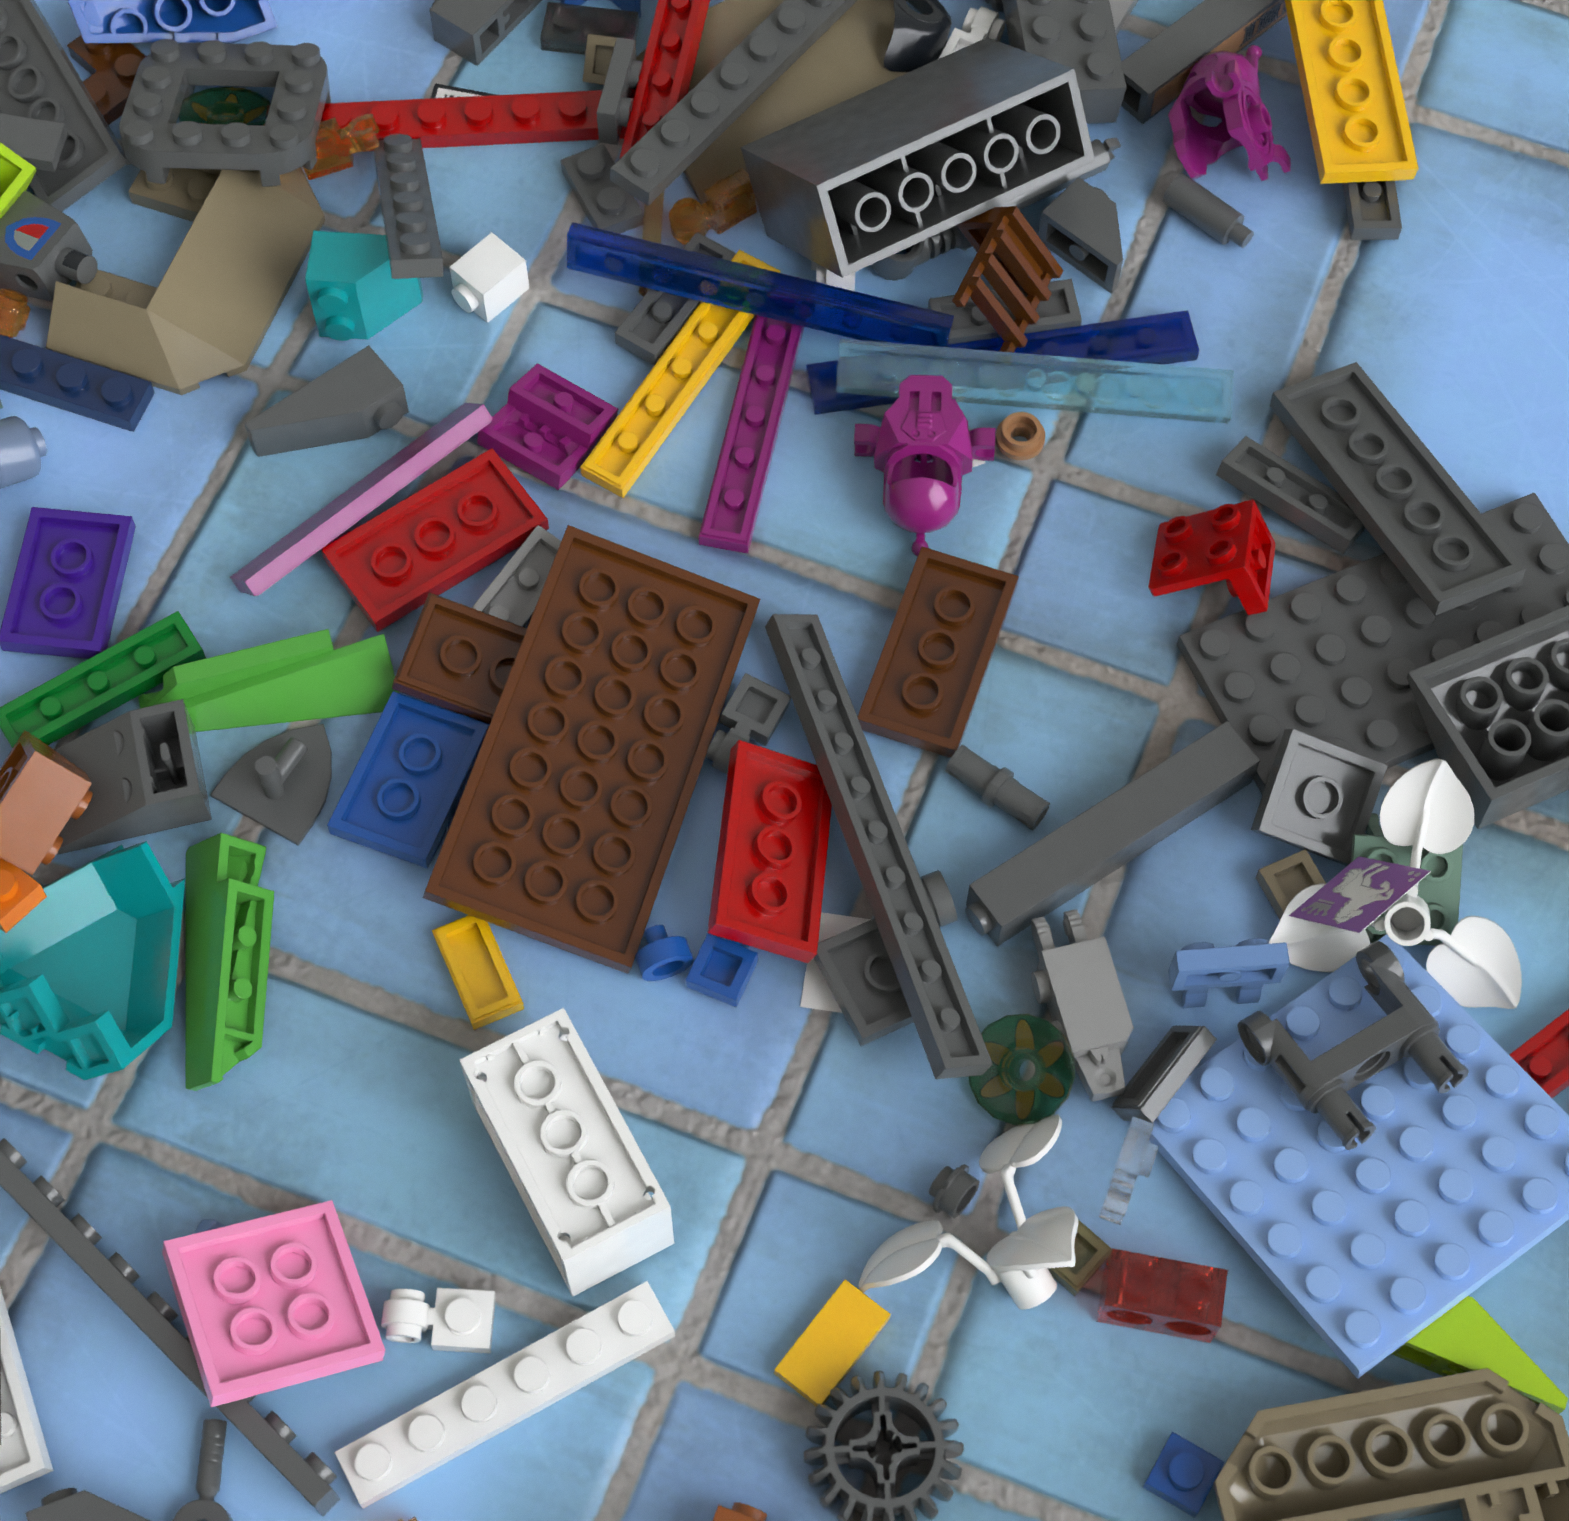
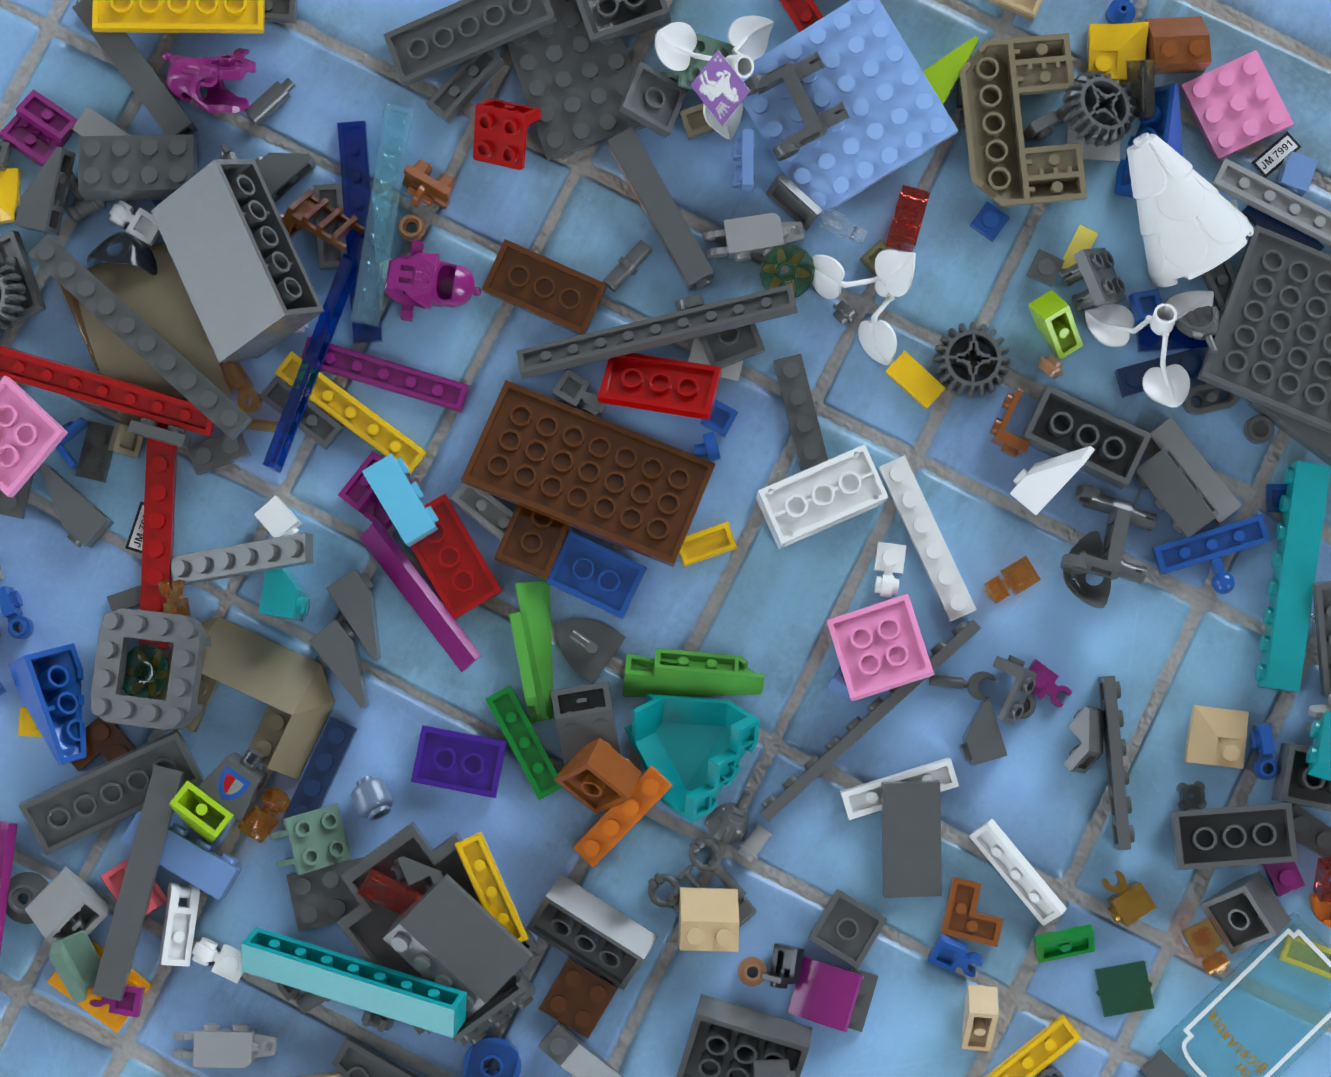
camera: 80 degrees left, 20 degrees up
none -> dark grey piece [107,585,141,612]
none -> dark grey slope [308,619,369,709]
none -> medium azure brick [362,453,439,547]
none -> dark orange hips [402,159,455,209]
none -> dark grey plate [773,354,828,470]

